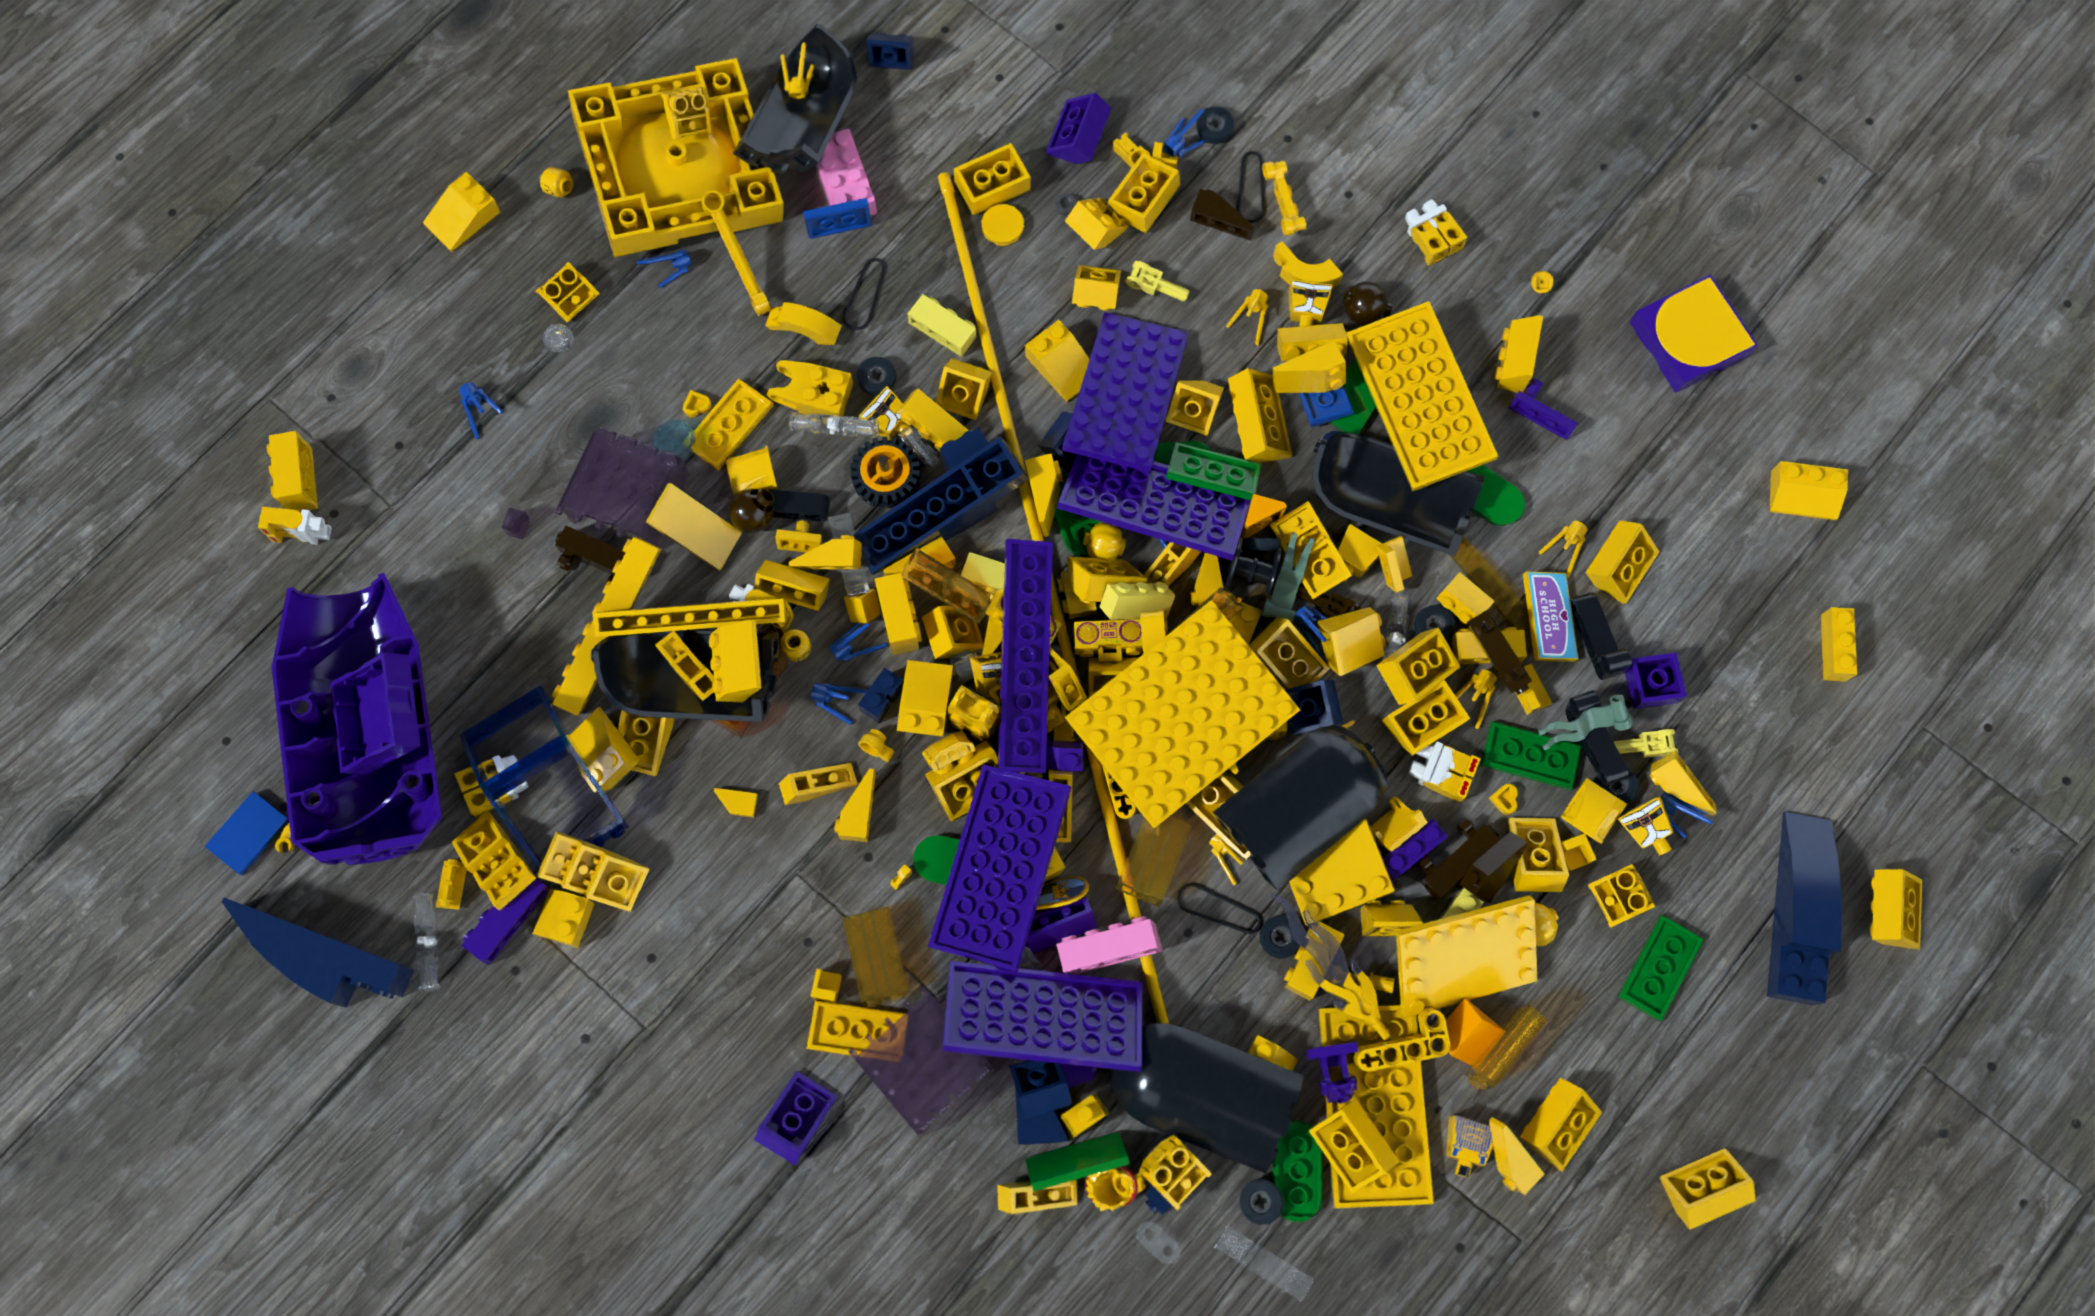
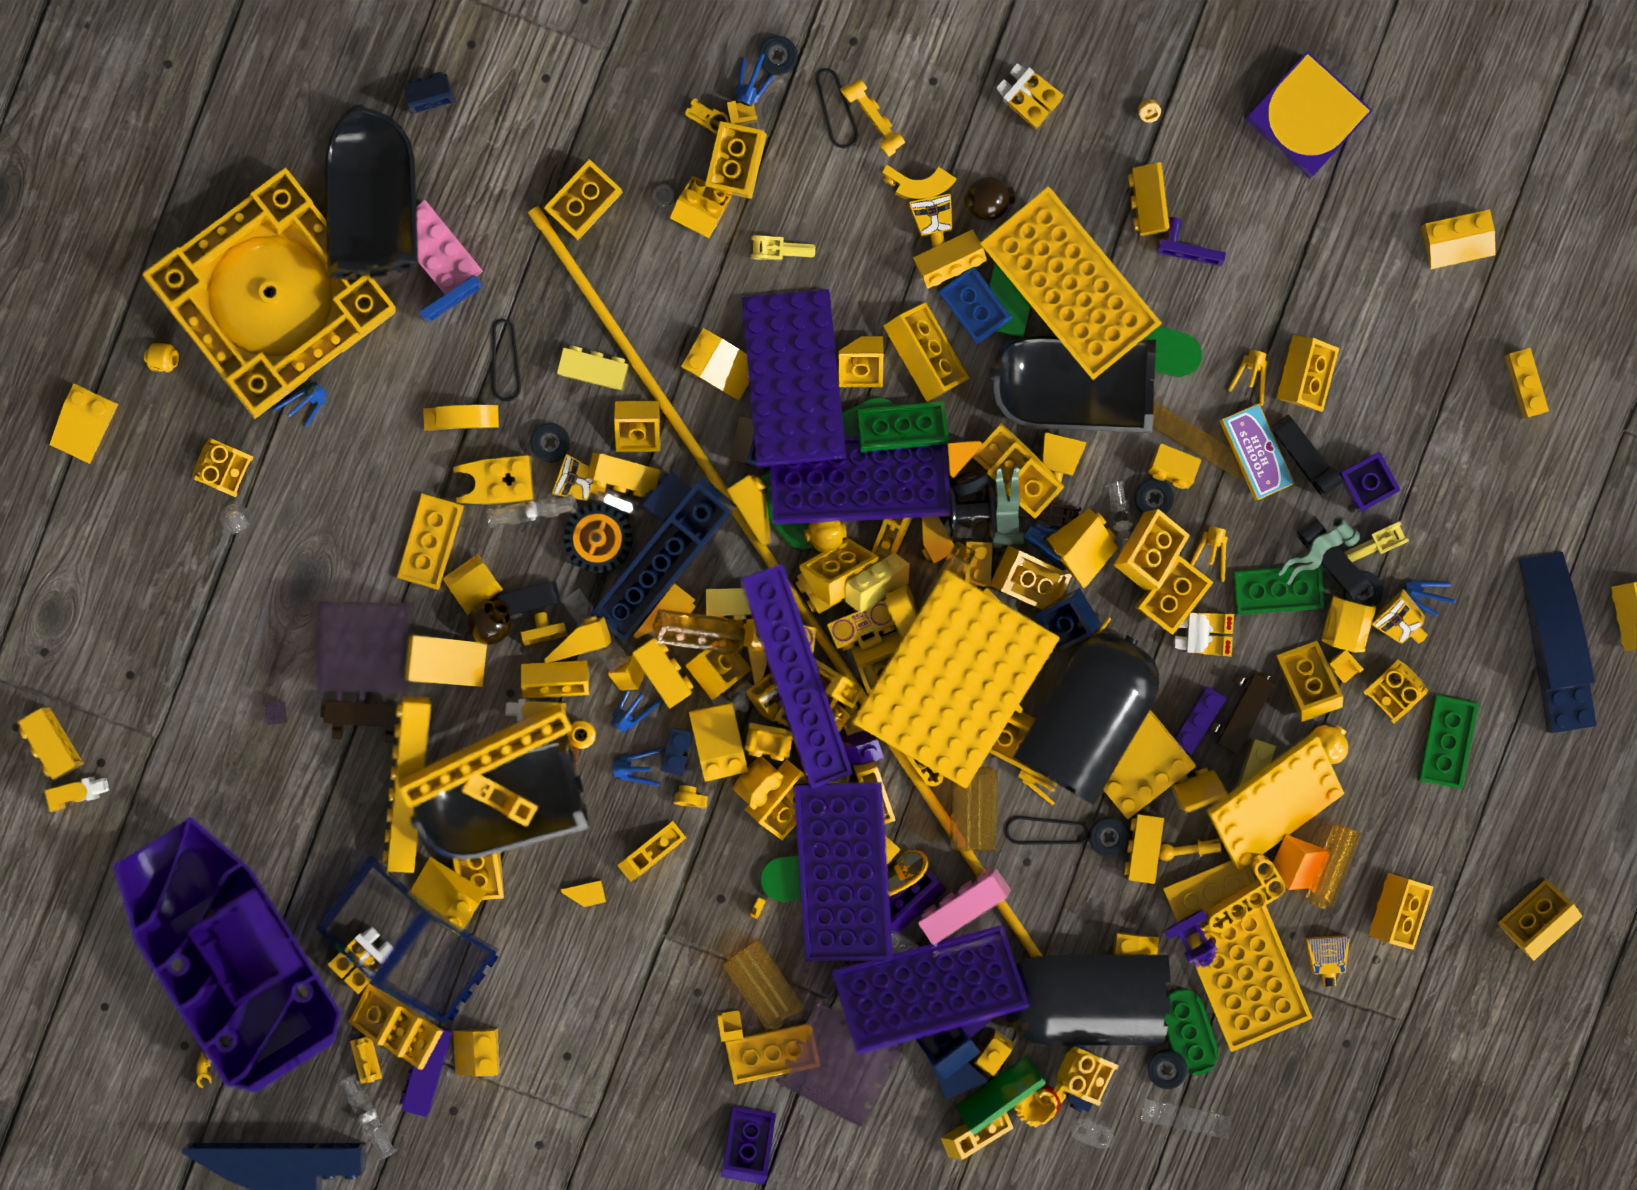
camera: 20 degrees left, 15 degrees up
blue tile [204,791,289,876] -> none
blue plant [459,382,503,439] -> none
yellow slope [537,831,650,912] -> none
clear light blue tile [652,420,696,463] -> none
yellow slope [660,87,712,140] -> none
yellow tile [683,390,712,418] -> none
yellow piece [701,190,771,316] -> none
yellow slope [709,620,761,702] -> none
yellow plant [781,42,814,99] -> none
yellow slope [835,768,876,842] -> none
yellow tile [982,204,1024,246] -> none
dark purple slope [1045,93,1112,164] -> none
yellow slope [1072,265,1121,311] -> none
dark brown slope [1190,189,1254,241] -> none
yellow plant [1226,289,1268,345] -> none
piece [1270,894,1391,1040] -> none
yellow slope [1273,341,1346,393] -> none
yellow slope [1309,1098,1399,1194] -> none
yellow piece [1370,796,1427,852] -> none
yellow panel [1376,536,1412,593] -> none
clear tile [1398,877,1428,901] -> none
yellow brick [1451,627,1527,665] -> none
dark brown slope [1459,831,1529,903] -> none
dark brown brick [1467,610,1532,695] -> none
yellow tile [1488,784,1518,815] -> none
yellow slope [1489,1117,1544,1195] -> none
yellow panel [1515,663,1553,715] -> none
yellow slope [1650,750,1716,816] -> none

